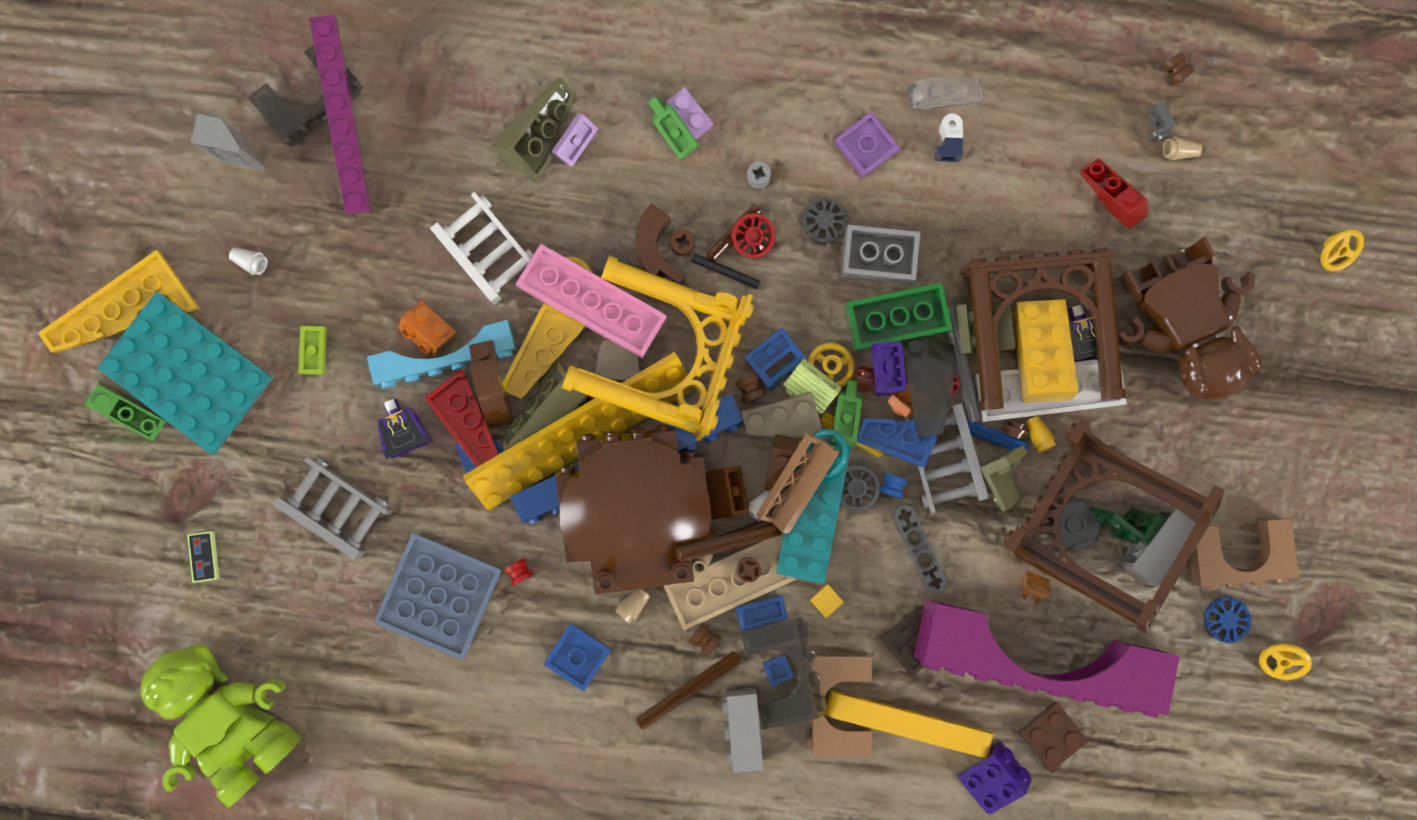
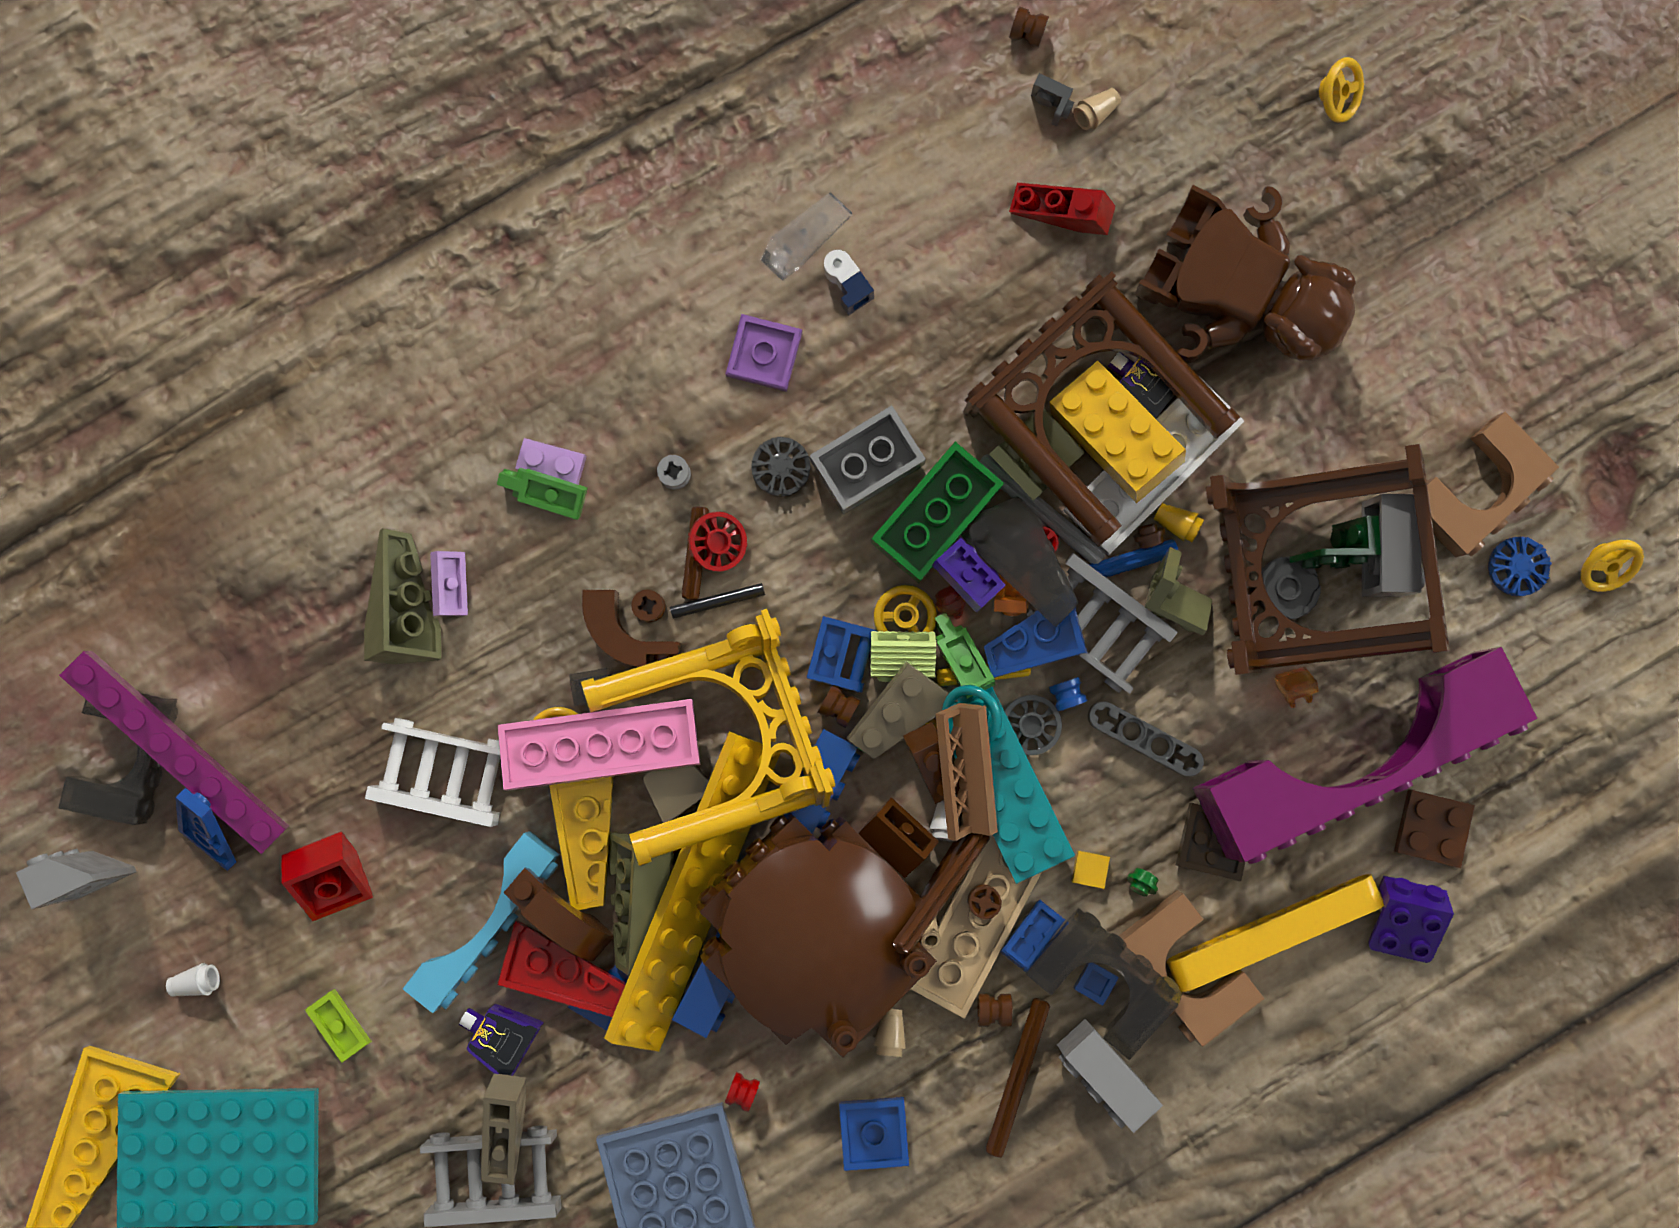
camera: 35 degrees left, 0 degrees up
orange bracket [398,301,457,359] -> none
none -> blue wing [175,788,237,871]
none -> red slope [281,831,373,921]
none -> dark tan slope [481,1074,527,1185]
none -> green plate [1127,868,1159,897]

